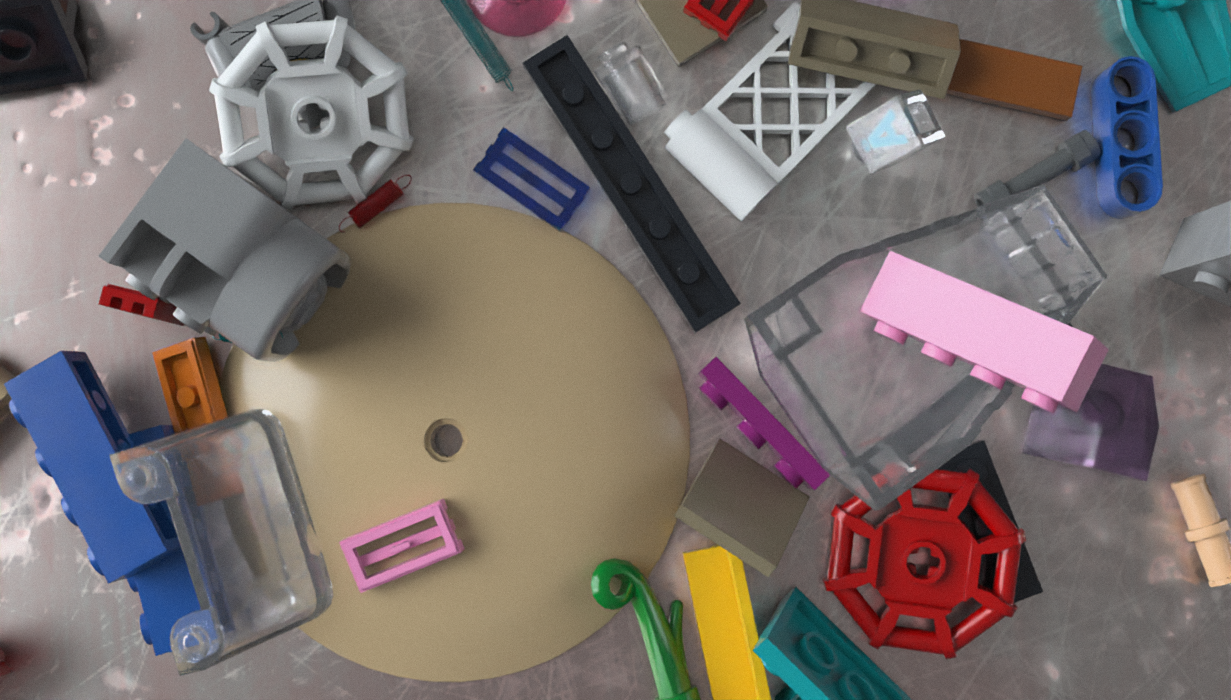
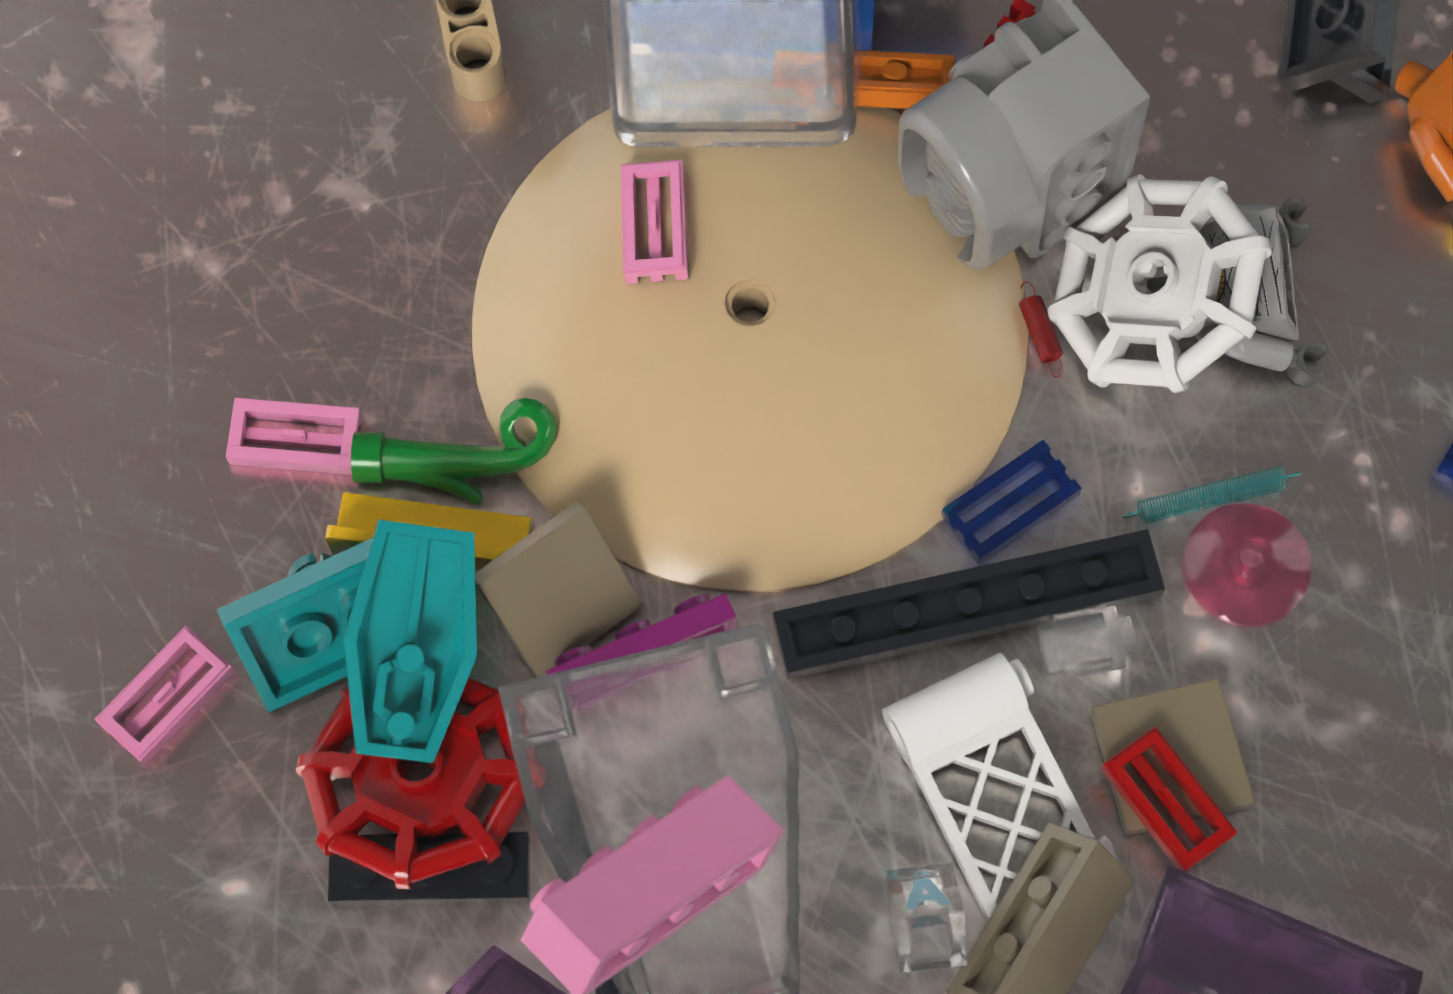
camera: 115 degrees right, 15 degrees down
none -> teal piece [343,520,477,763]

